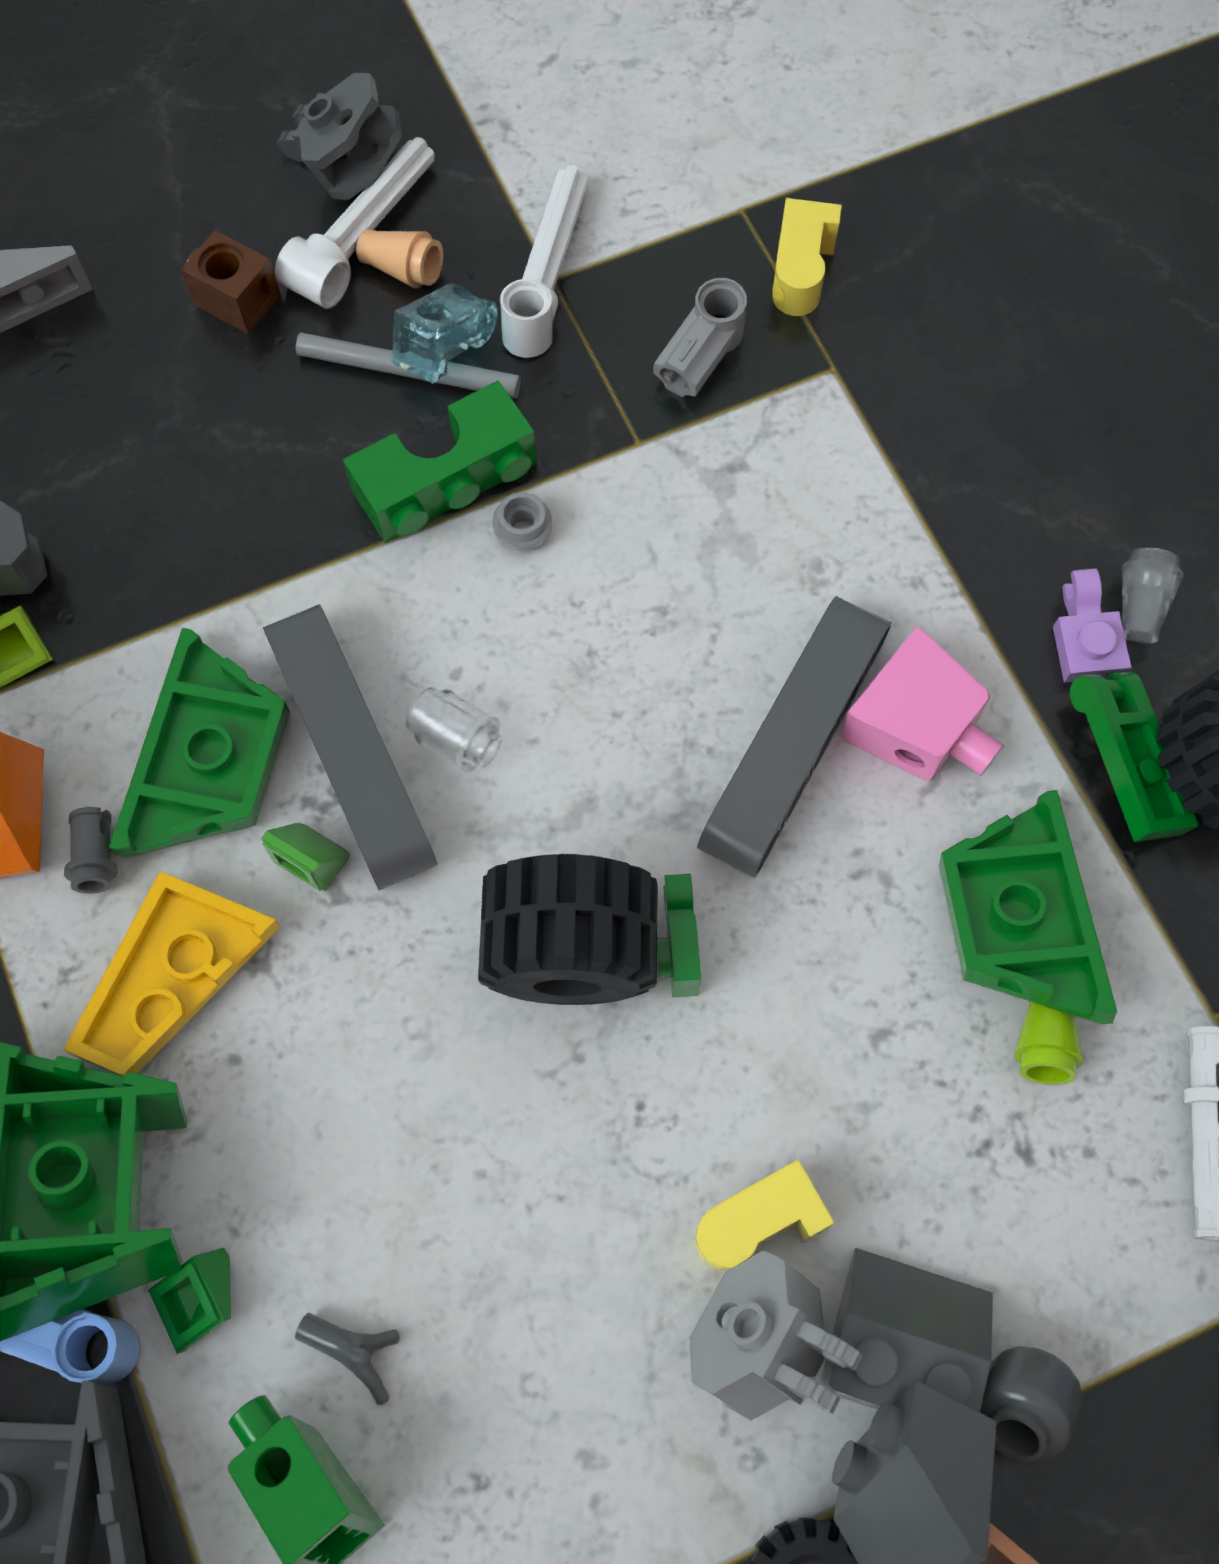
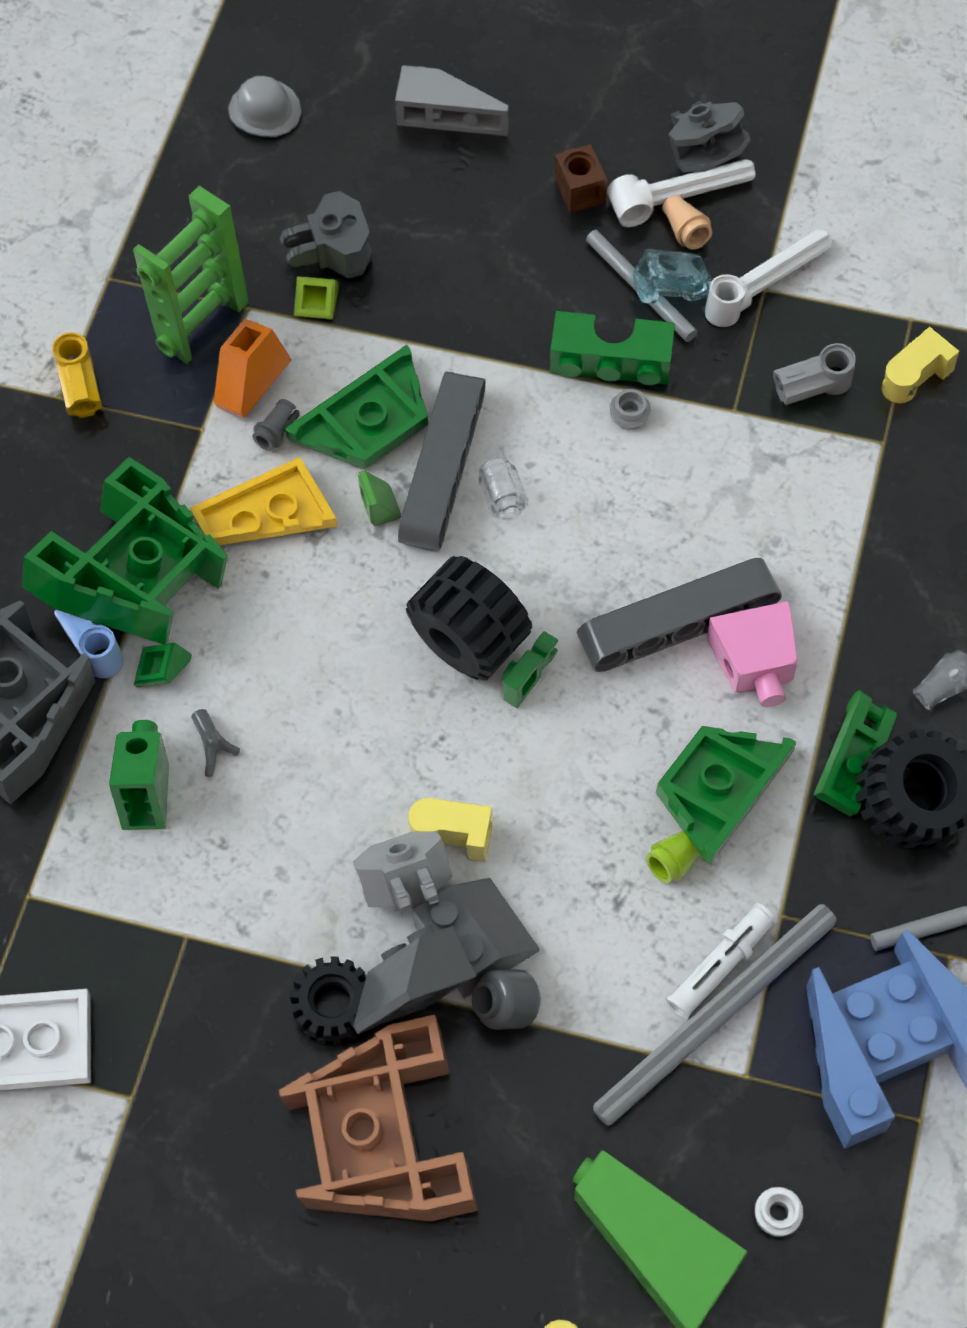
camera: 40 degrees right, 5 degrees down
lavender plate [1053,568,1131,683] -> none

